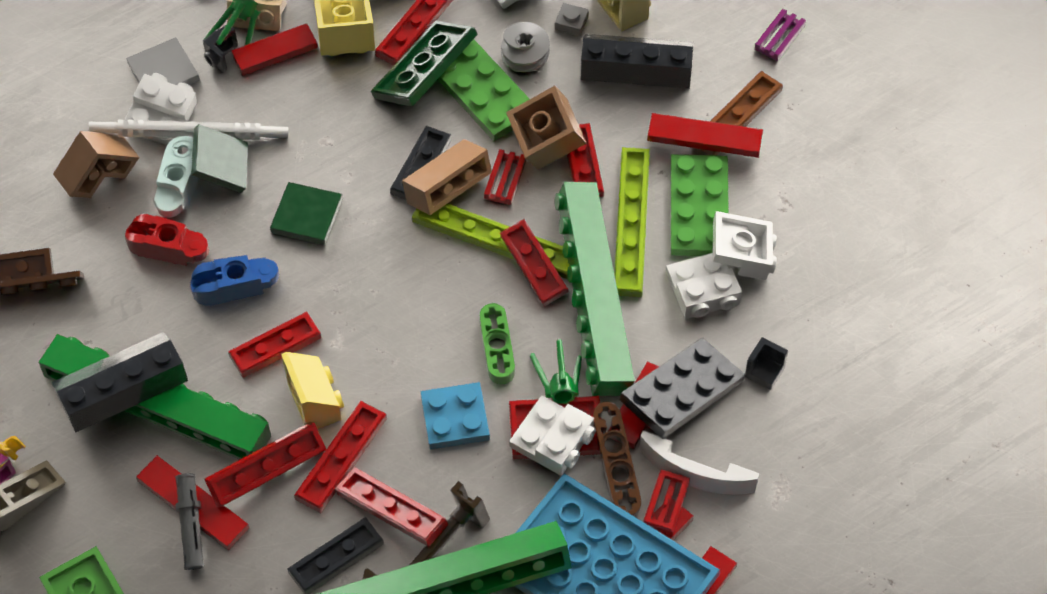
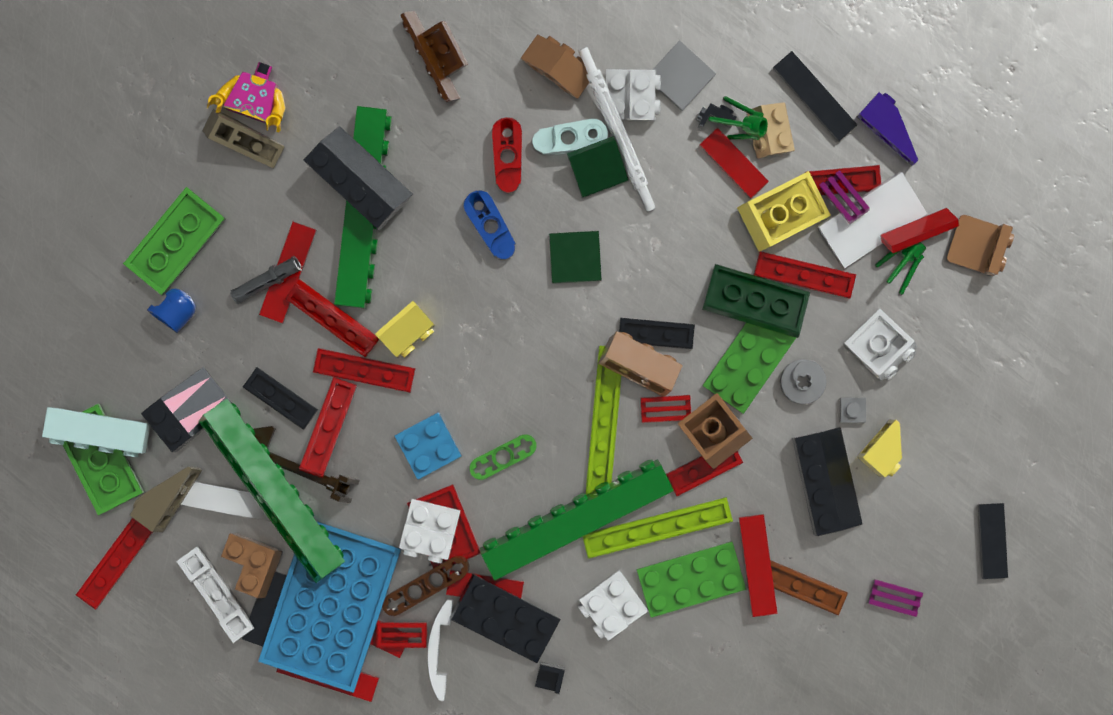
camera: 70 degrees right, 30 degrees up
red tile [228,311,322,378] -> none
red tile [499,219,569,306] -> none
green plant [530,339,582,404] -> none
white plate [713,211,777,280] -> none

